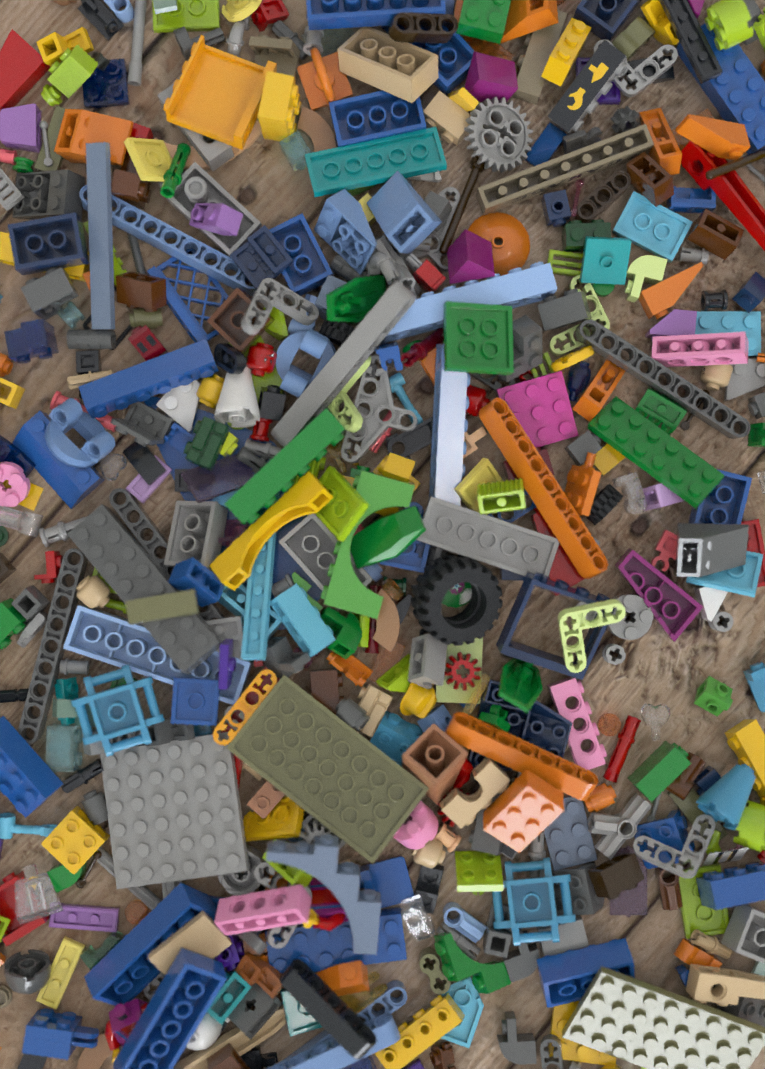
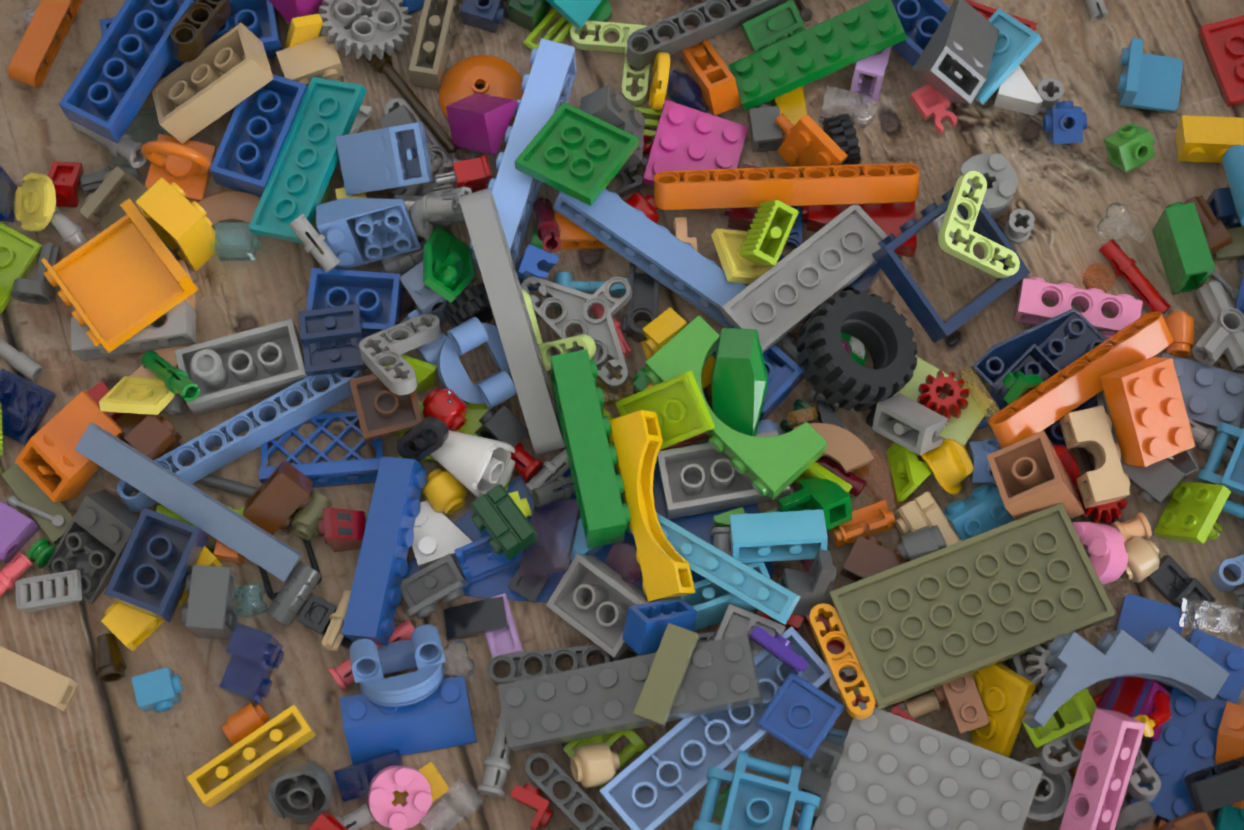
camera: 50 degrees left, 15 degrees down
medium lavender slope [189,203,243,236] -> none
green piece [498,658,543,713] -> none
dark grey brick [538,288,592,331] -> none
magenta wedge [615,548,703,642] -> none
none -> light grey pin [289,214,341,273]
none -> blue brick [1043,101,1087,144]

